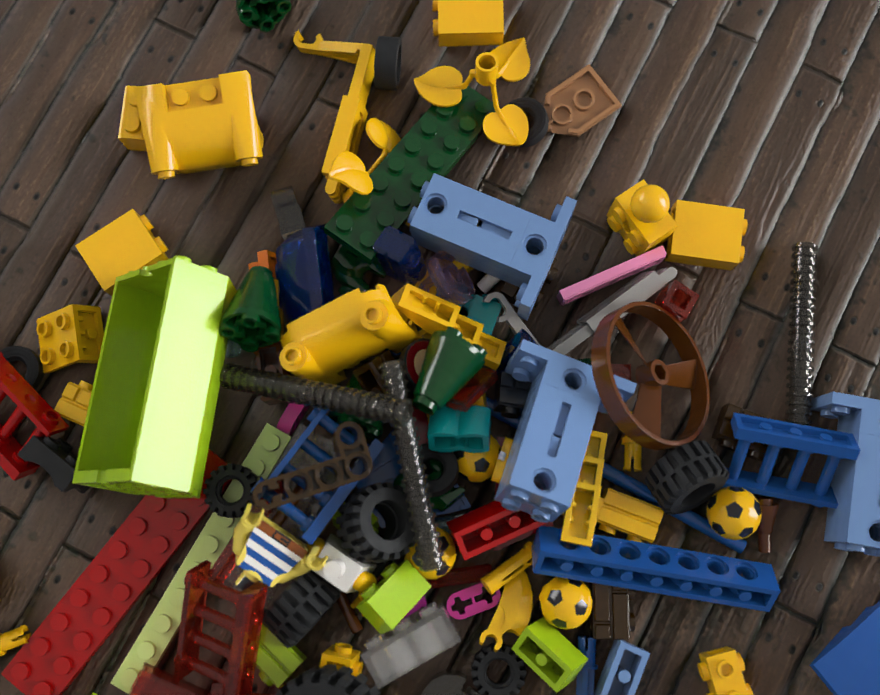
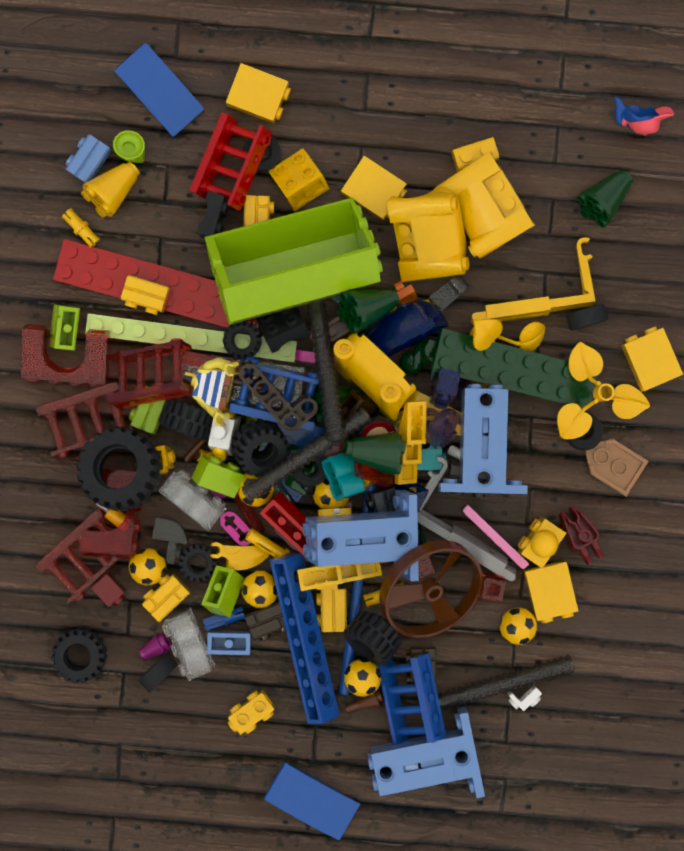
camera: 65 degrees right, 10 degrees up
none -> yellow brick [121,275,170,315]
none -> black brick [256,307,310,353]
none -> yellow piece [387,187,469,282]
none -> yellow piece [500,607,537,645]
none -> white bracket [507,685,542,711]
none -> dark red hinge [559,505,603,565]

